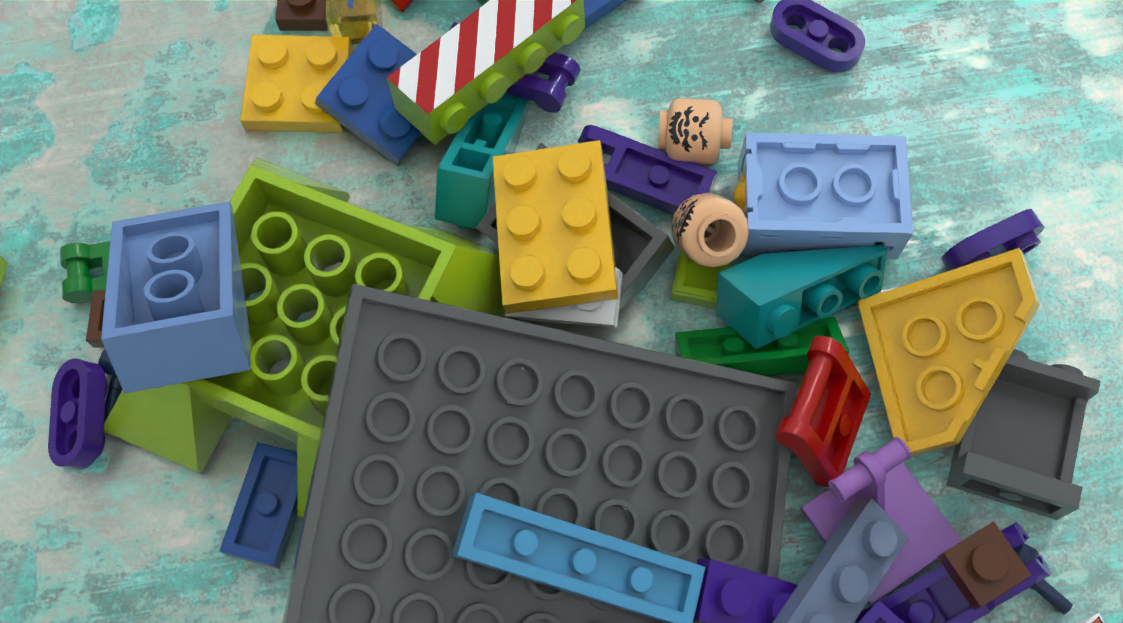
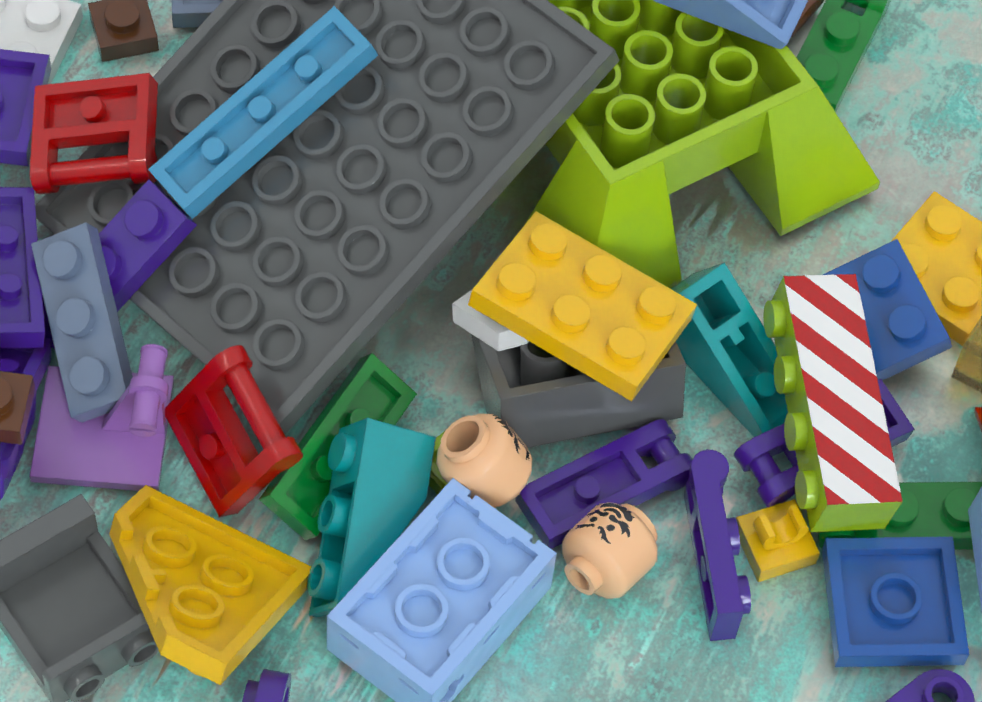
camera: 120 degrees right, 10 degrees down
none -> dark purple plate [684,449,751,641]
none -> yellow tile [736,499,820,582]

